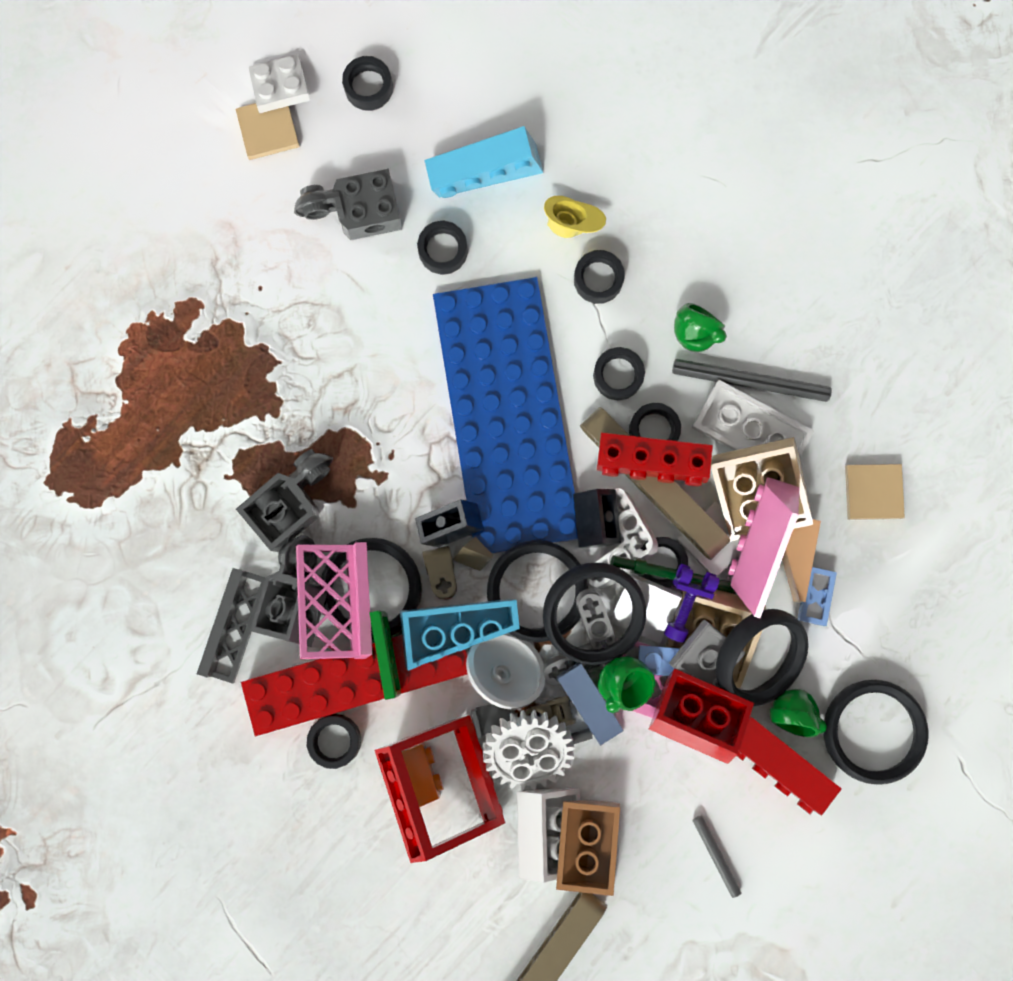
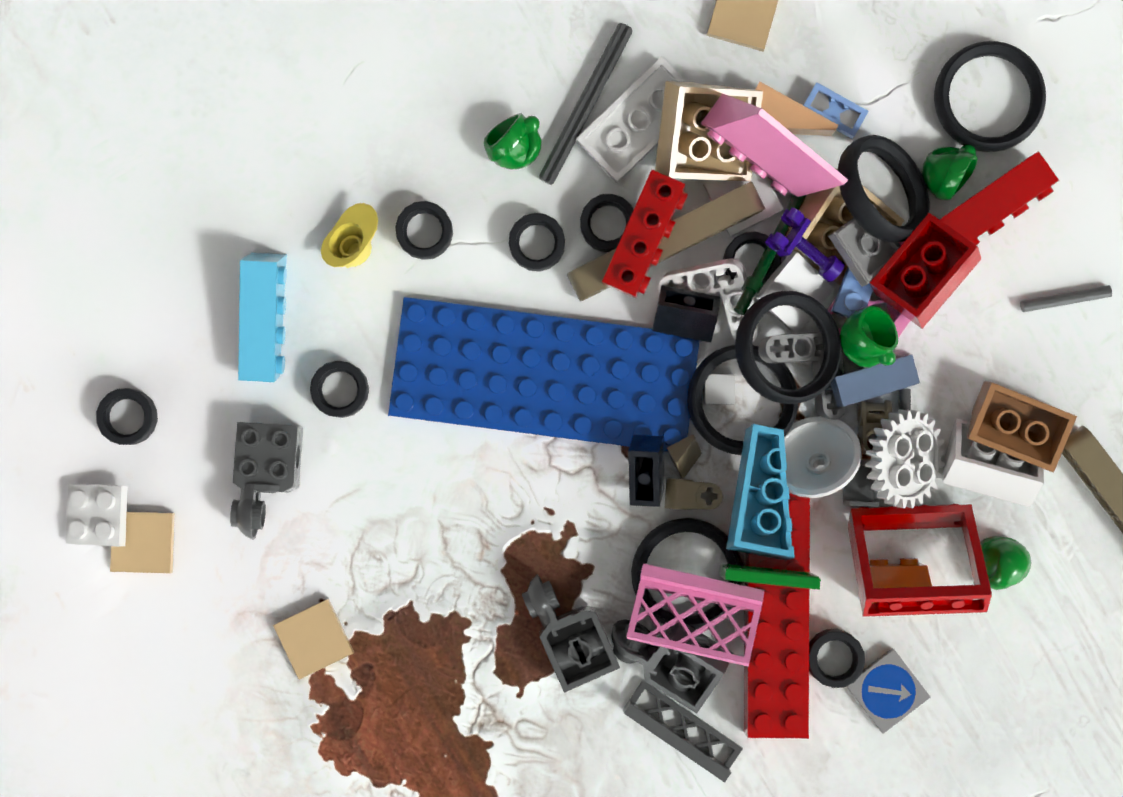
camera: 75 degrees left, 5 degrees up
none -> tan tile [273,598,354,680]
none -> white tile [704,374,735,405]
none -> tile [846,648,931,734]
none -> green piece [973,536,1032,590]

